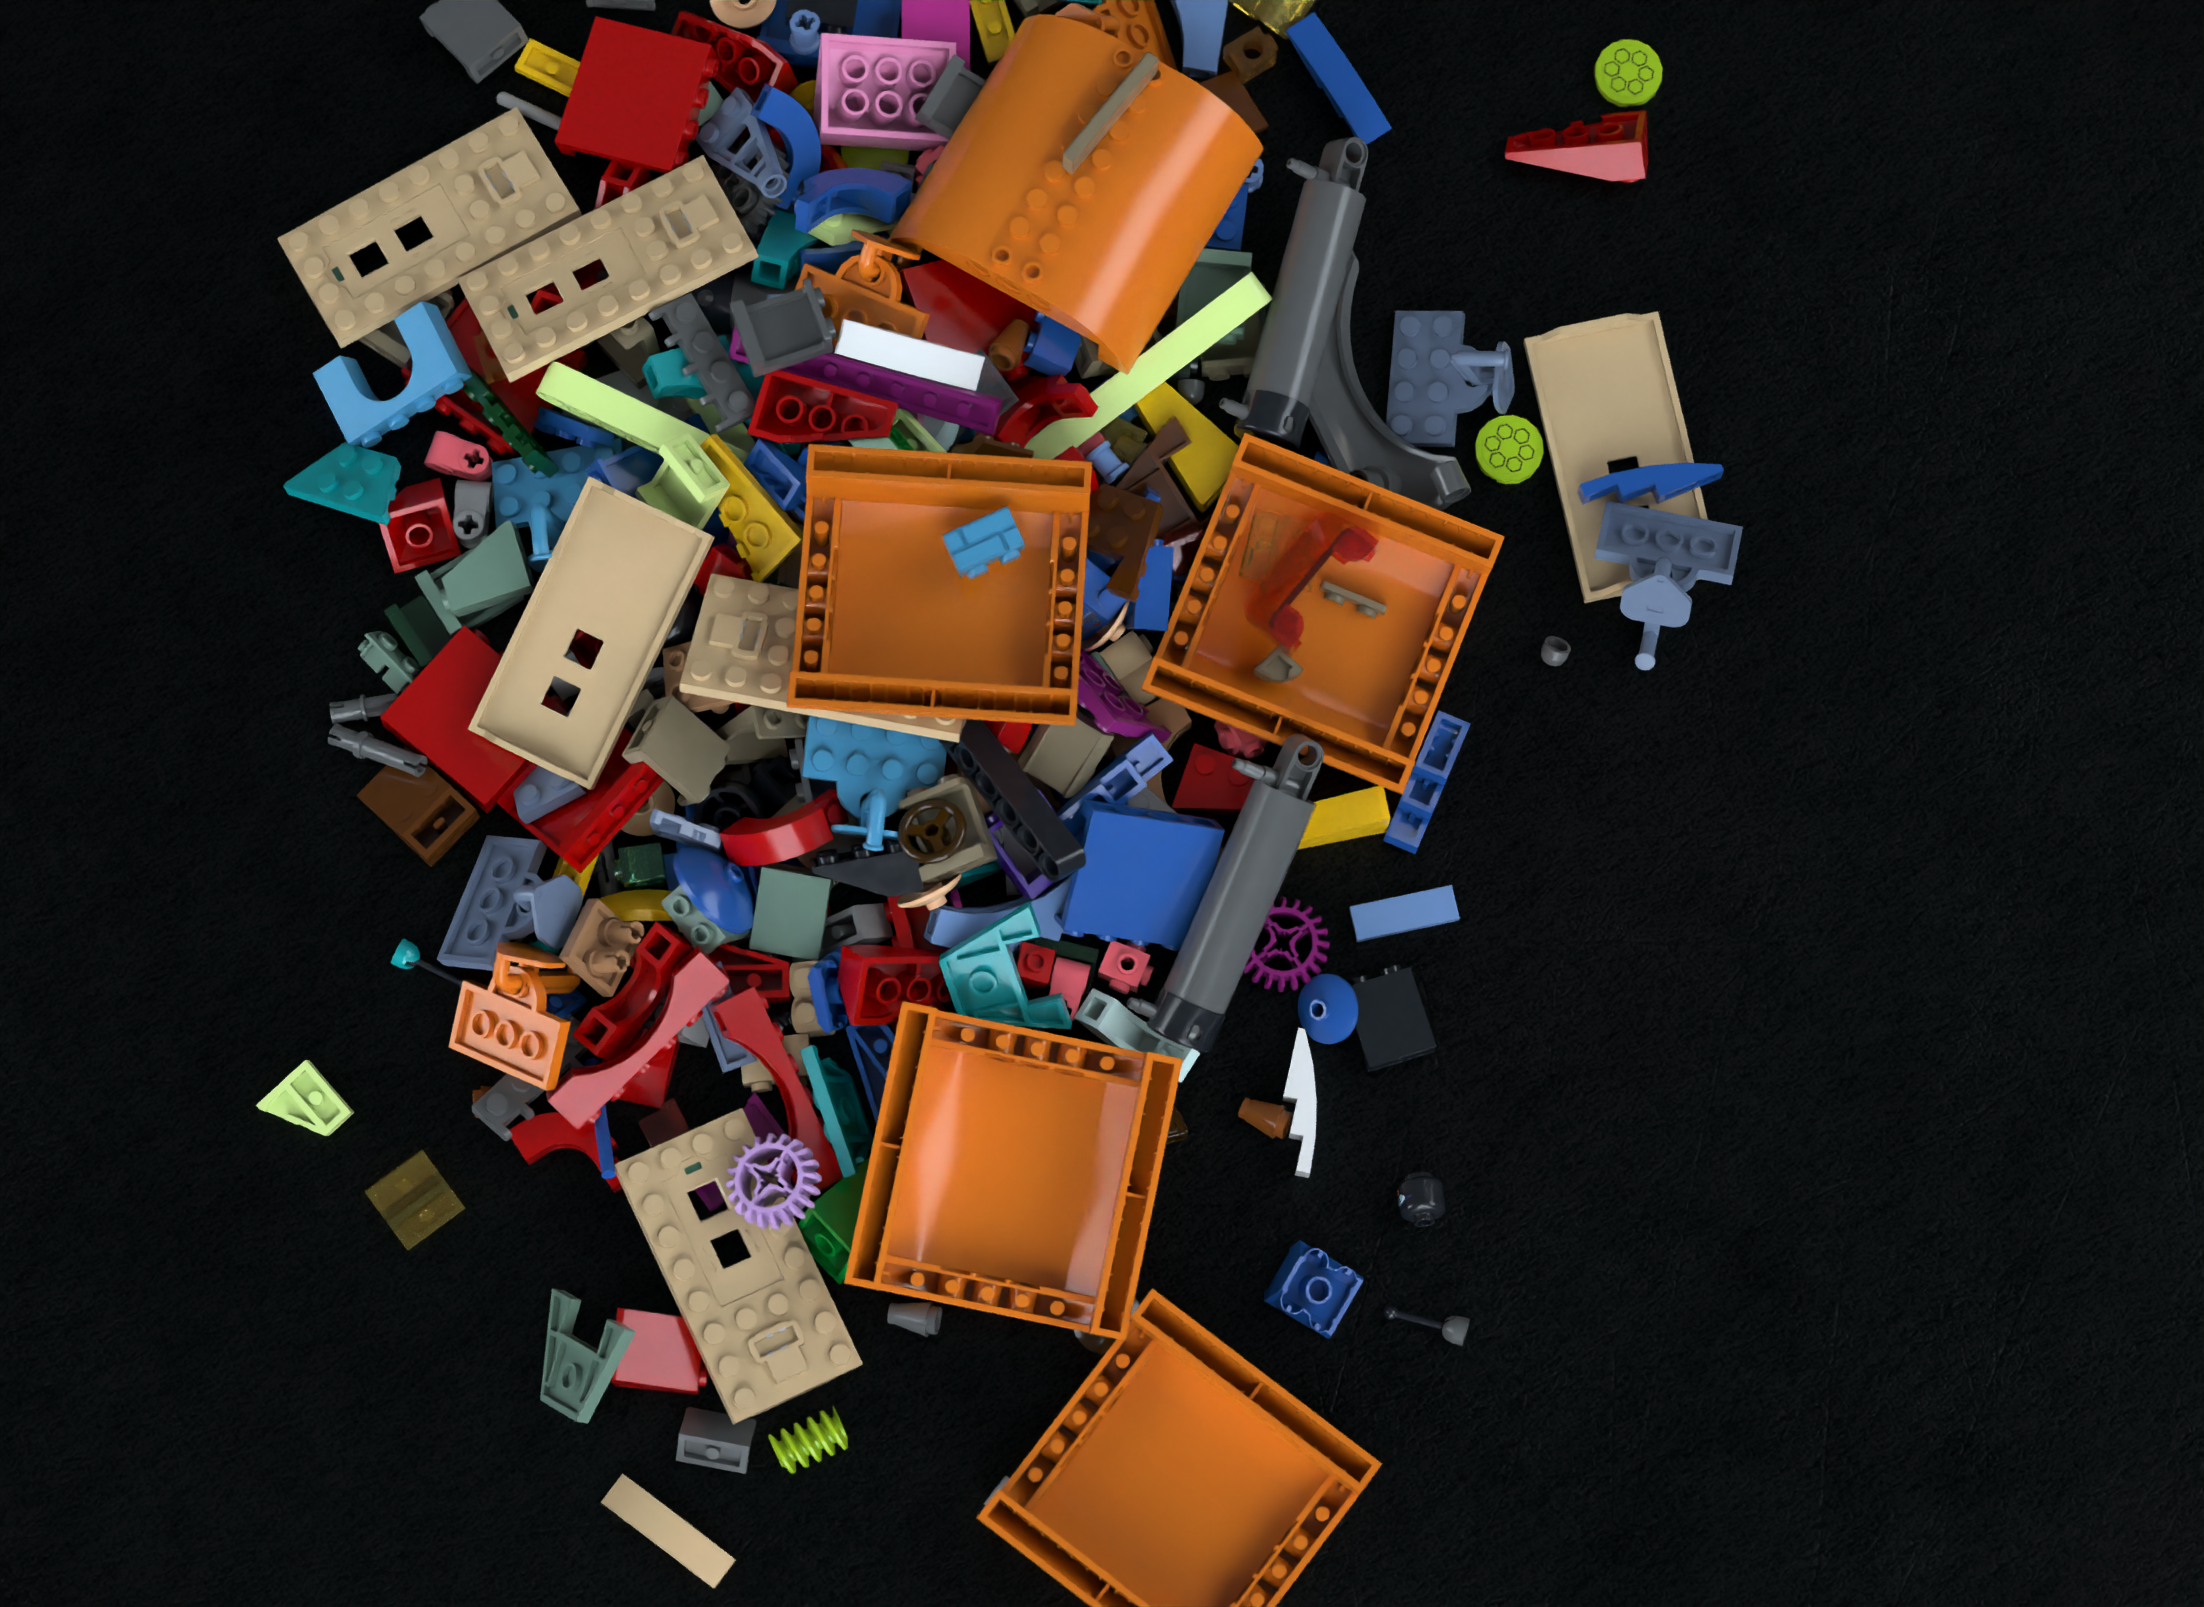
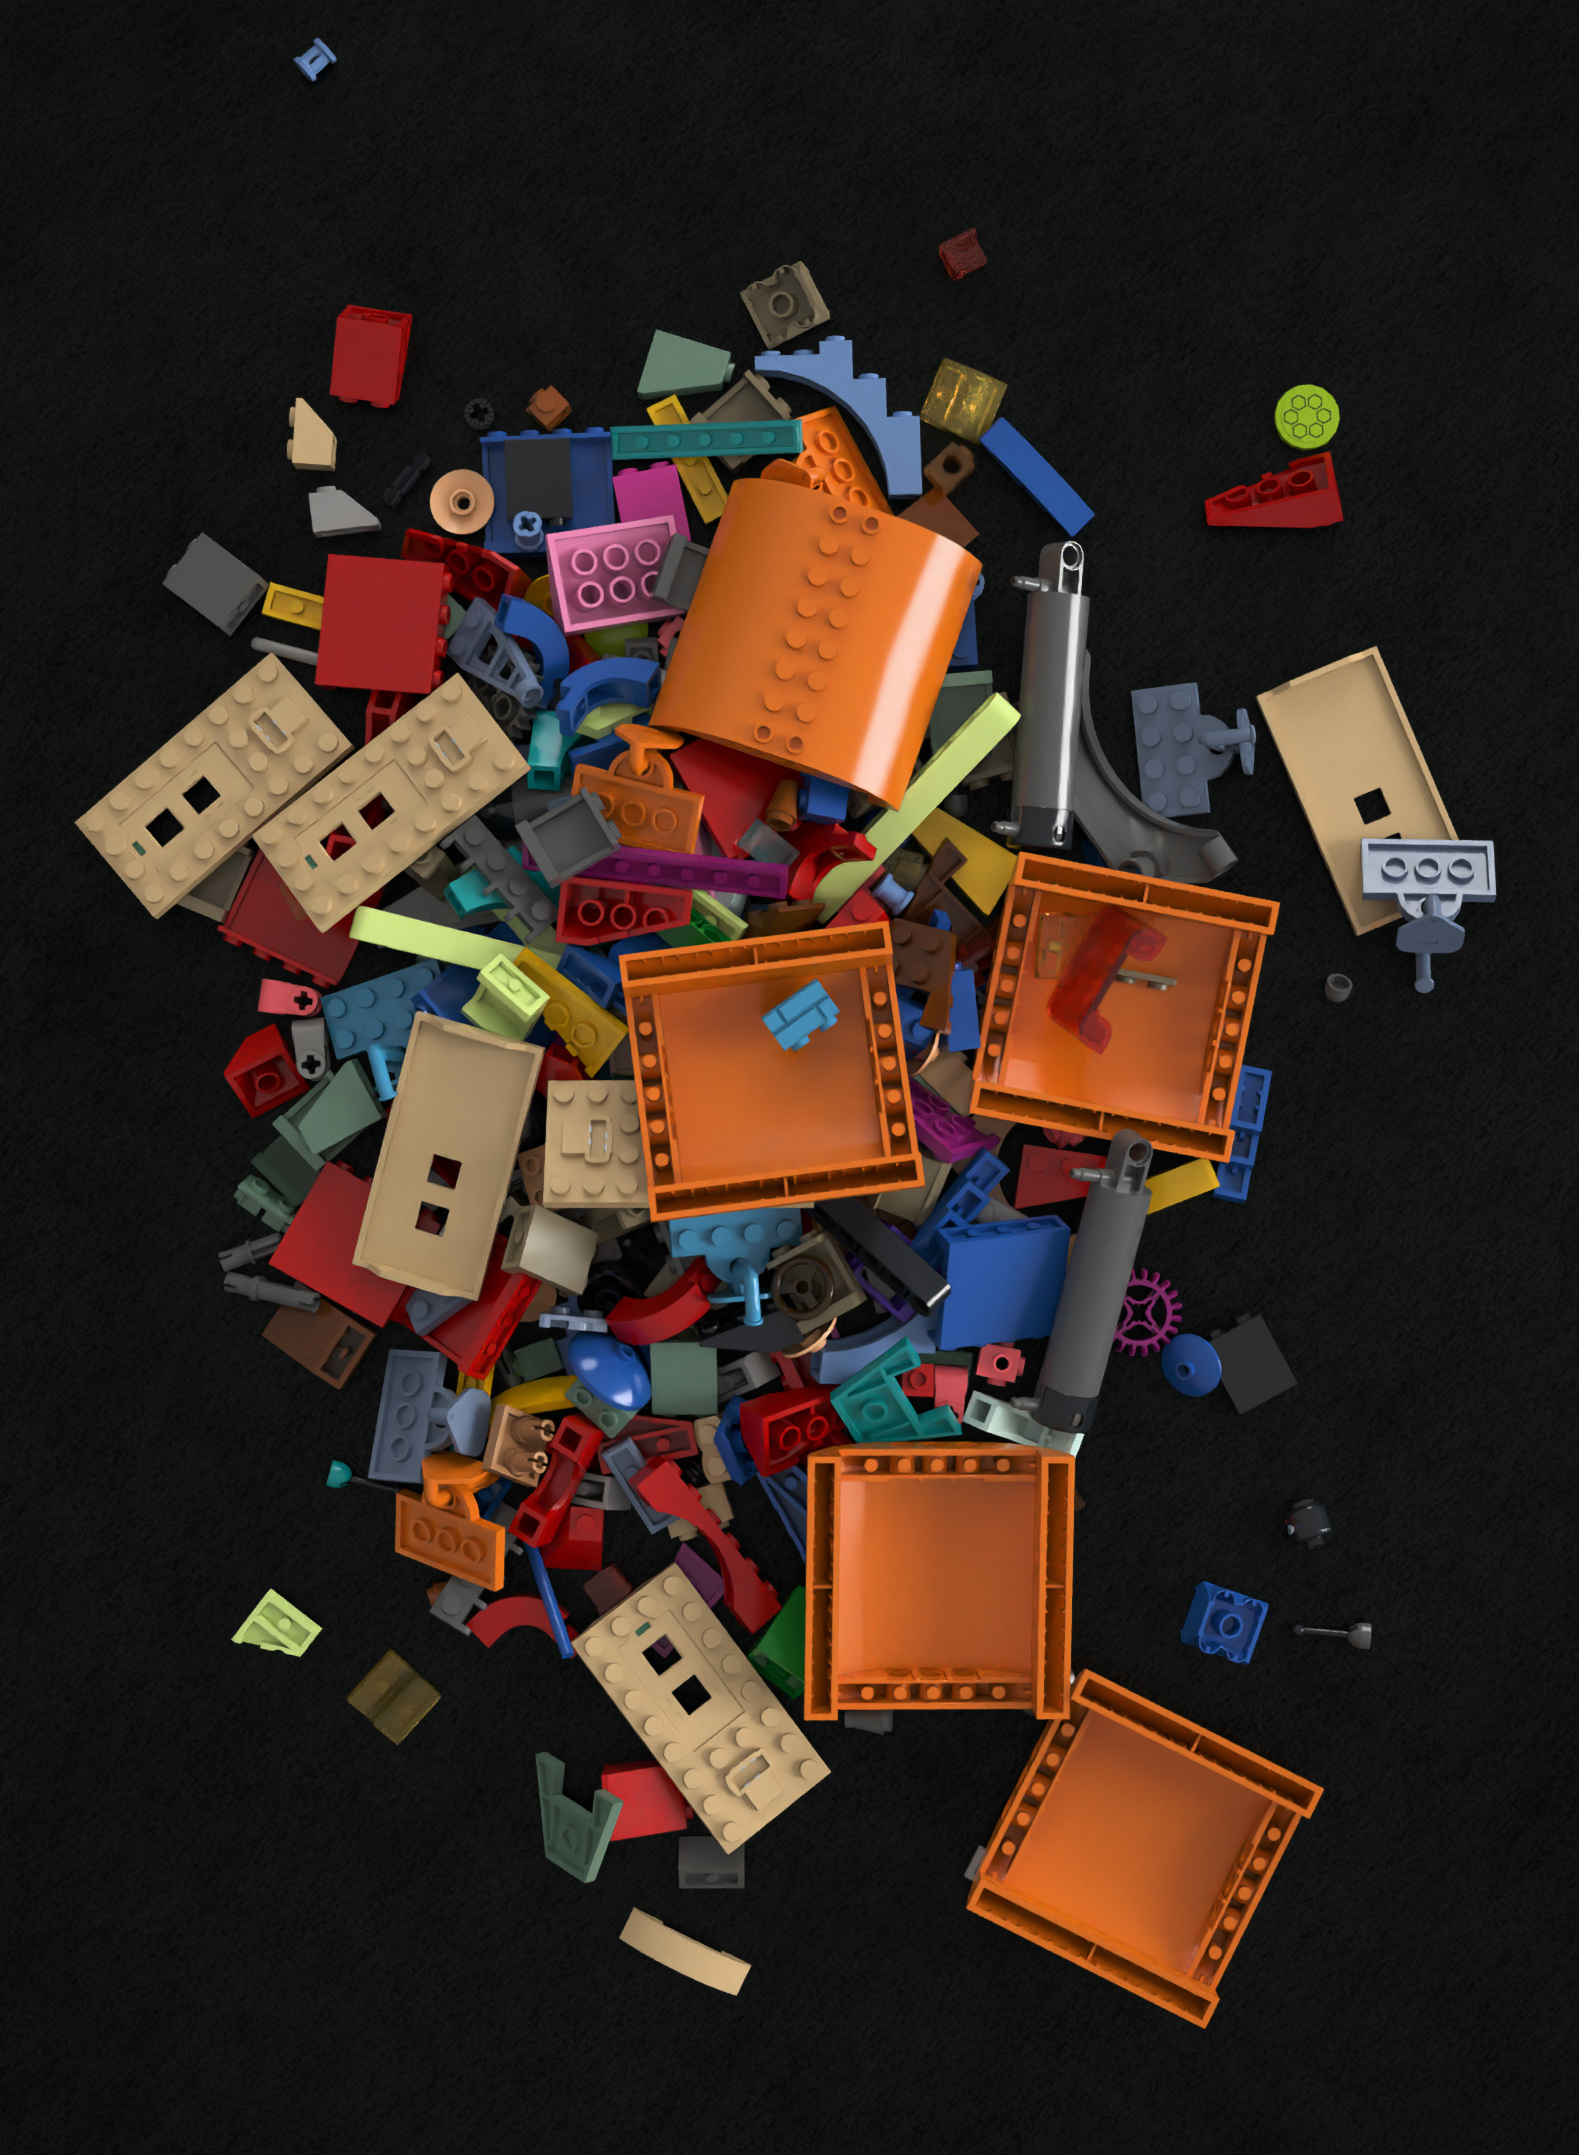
camera: 10 degrees left, 10 degrees up
teal wing [283,442,401,525] -> none
dark azure arch [313,301,473,448] -> none
dark green wing [462,365,560,478] -> none
blue hinge [533,406,615,449] -> none
arch [546,944,730,1130] -> none
lavender gear [726,1133,822,1230] -> none
lime piece [768,1406,848,1474] -> none
teal wing [800,1045,874,1178] -> none
white slope [834,319,985,391] -> none
dark tan tile [1062,52,1159,174] -> none
dark orange cone [1238,1098,1293,1139] -> none
dark tan tile [1253,646,1303,683] -> none
white slope [1282,1028,1317,1178] -> none
medium blue tile [1349,885,1460,942] -> none
lime tile [1475,415,1544,484] -> none
blue slope [1577,463,1724,504] -> none

